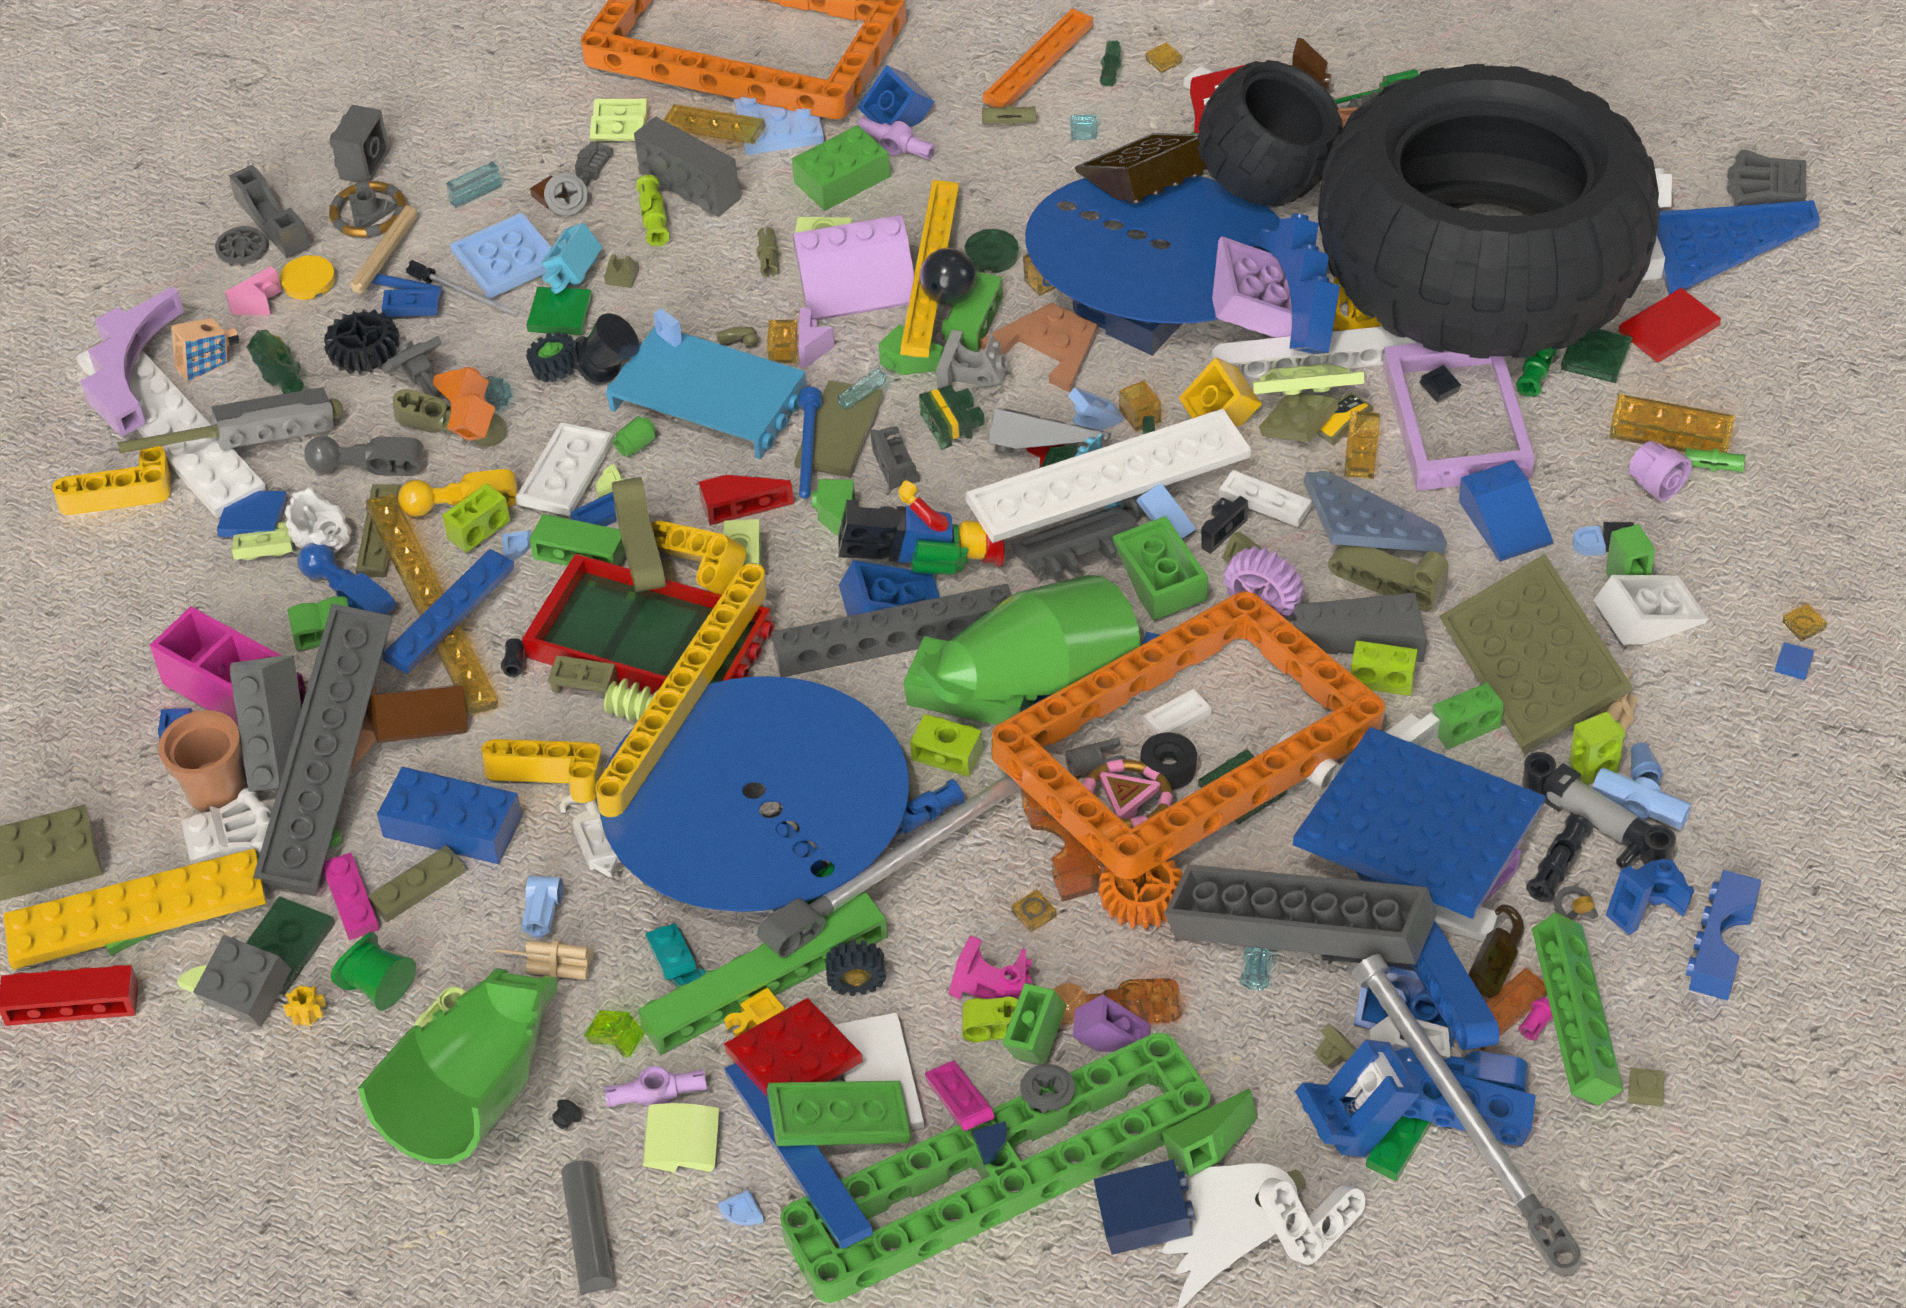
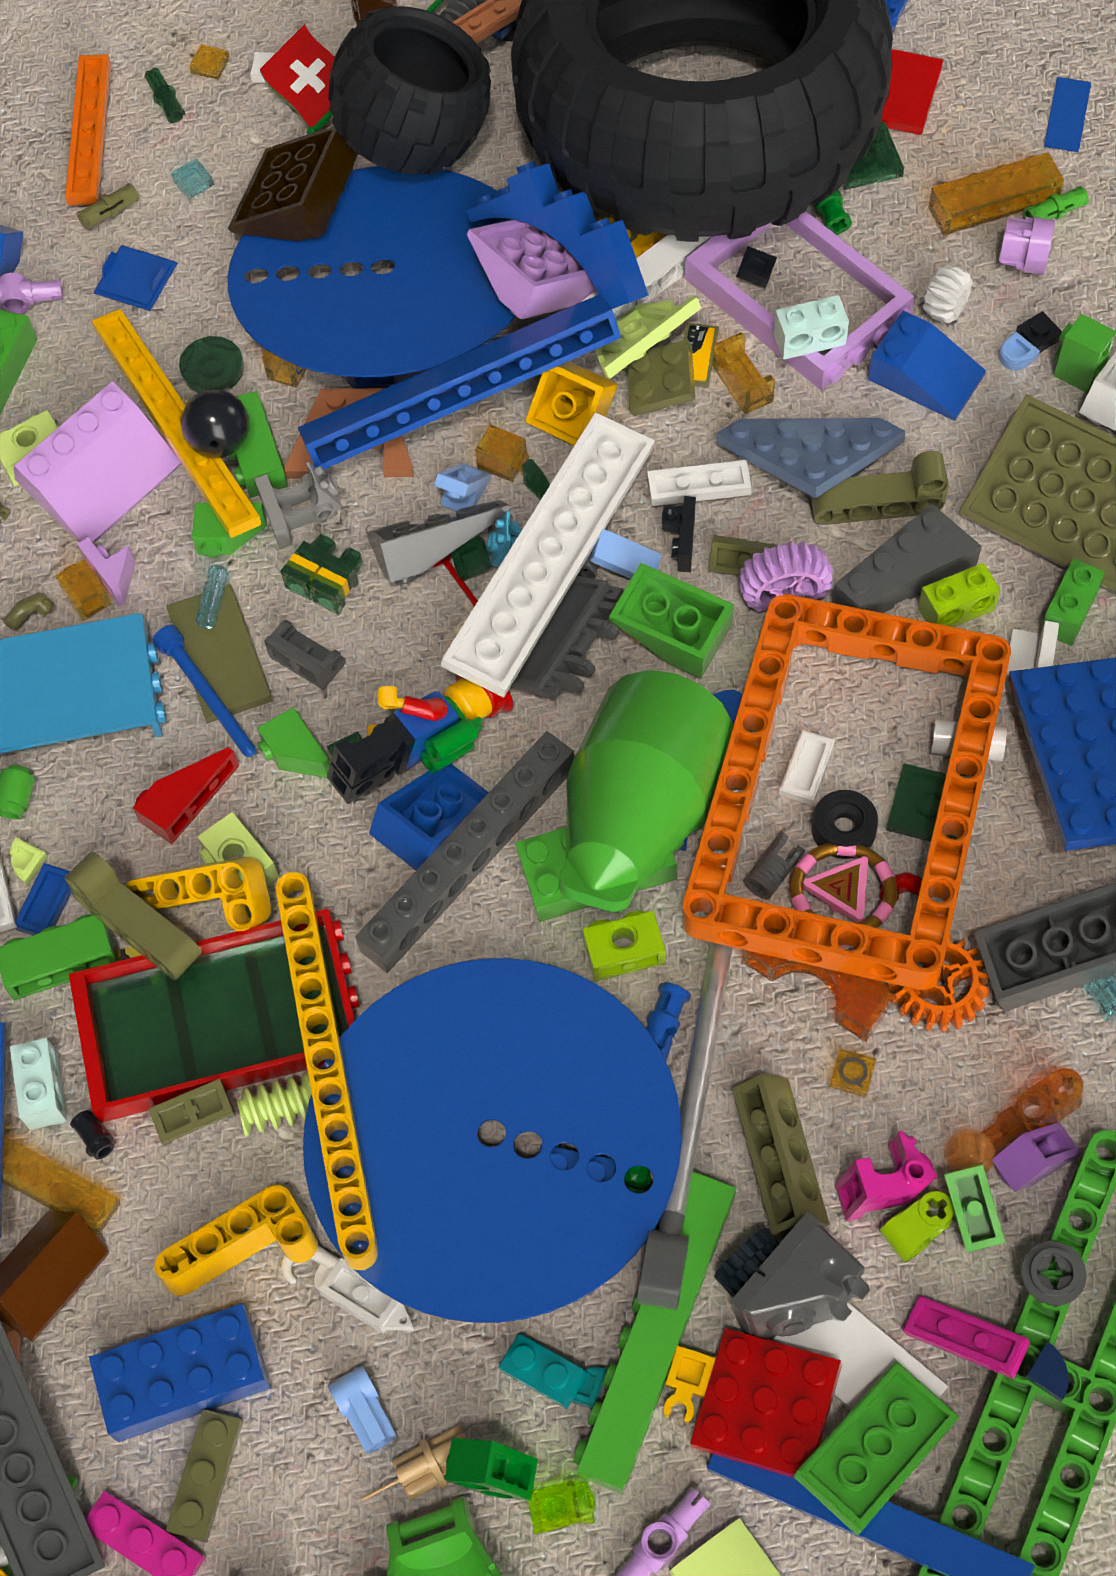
camera: 35 degrees left, 15 degrees up
none -> light aqua brick [10,1038,67,1130]
none -> blue piece [94,245,178,311]
none -> blue brick [298,294,622,469]
none -> green brick [444,1438,538,1501]
none -> dark grey piece [730,1212,870,1339]
none -> olive brick [732,1074,830,1236]
none -> light aqua brick [773,295,849,360]
none -> white gear [923,265,973,323]
none -> blue sticker [1044,77,1091,152]

